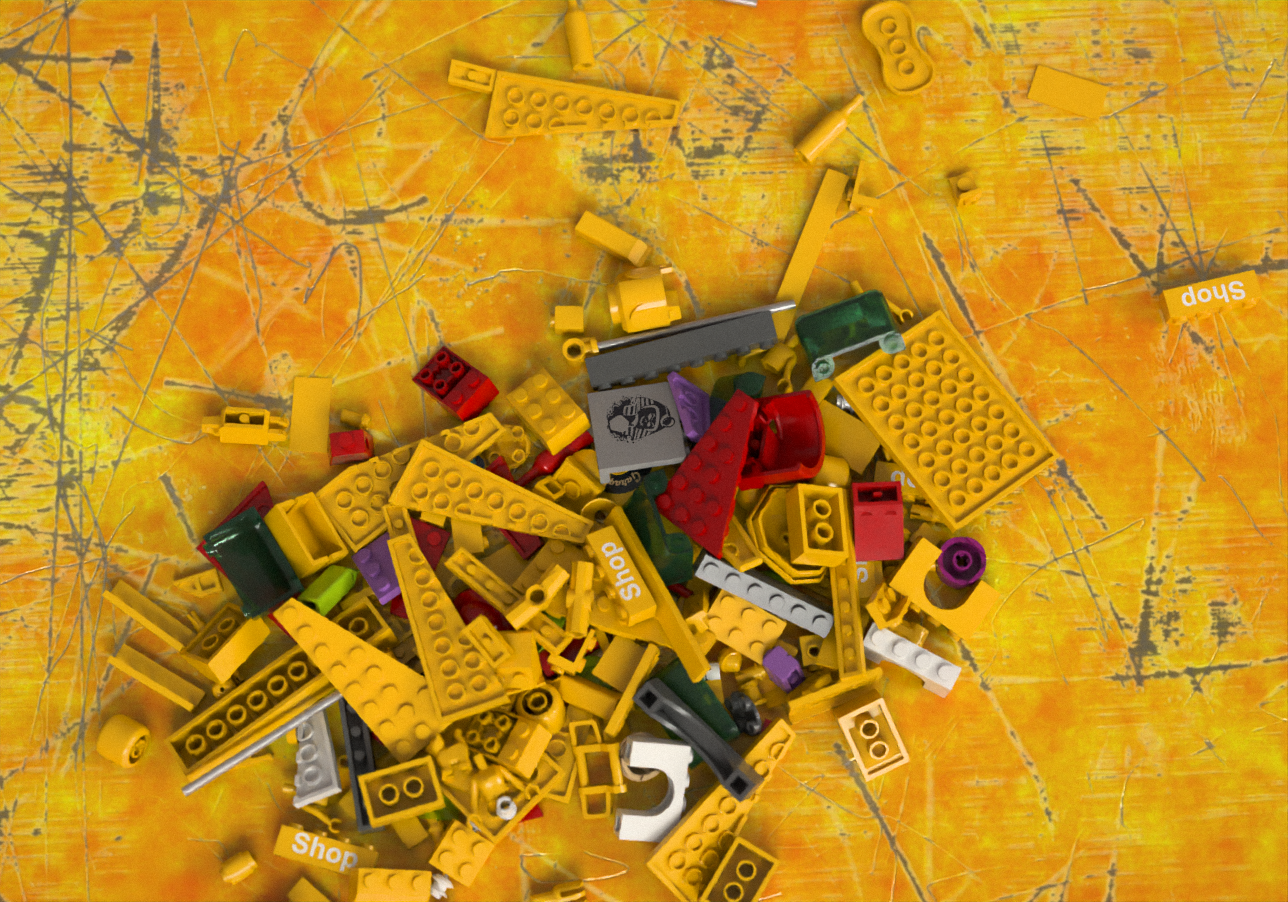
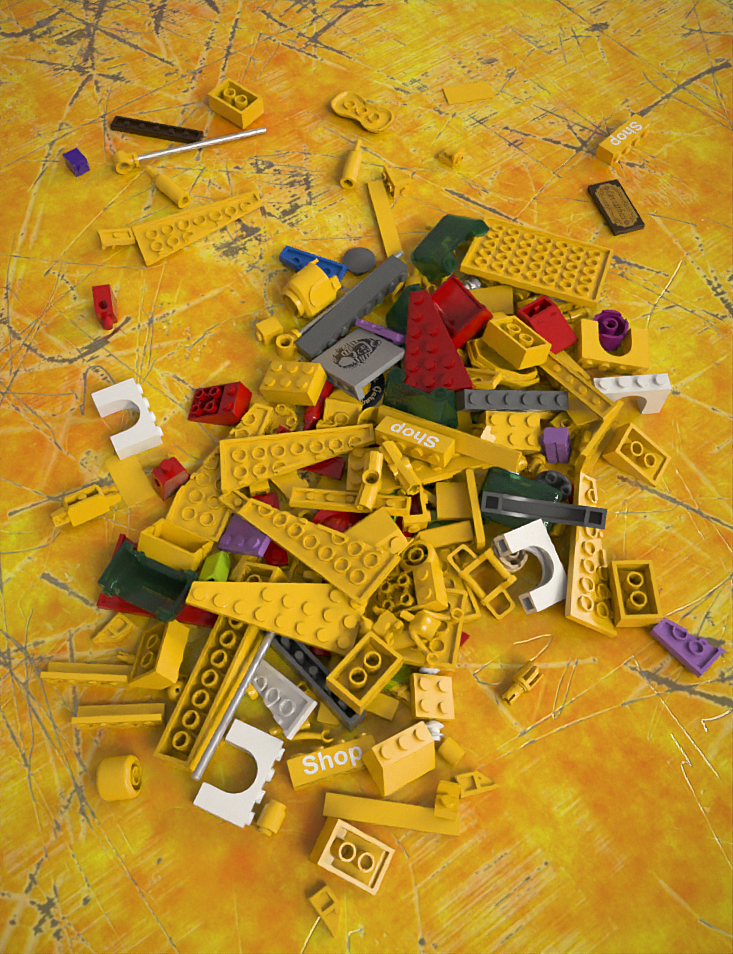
camera: 35 degrees left, 15 degrees down
yellow plate [463,615,514,669] -> none
white pin [497,797,517,820] -> none
yellow piece [575,210,652,268] -> none
yellow bracket [865,581,912,630] -> none
none -> white arch [91,378,163,460]
none -> red torso [92,284,118,330]
none -> white arch [193,718,285,829]
none -> blue wing [279,245,348,282]
none -> dark grey dish [343,247,376,276]
none -> tile [587,179,645,236]

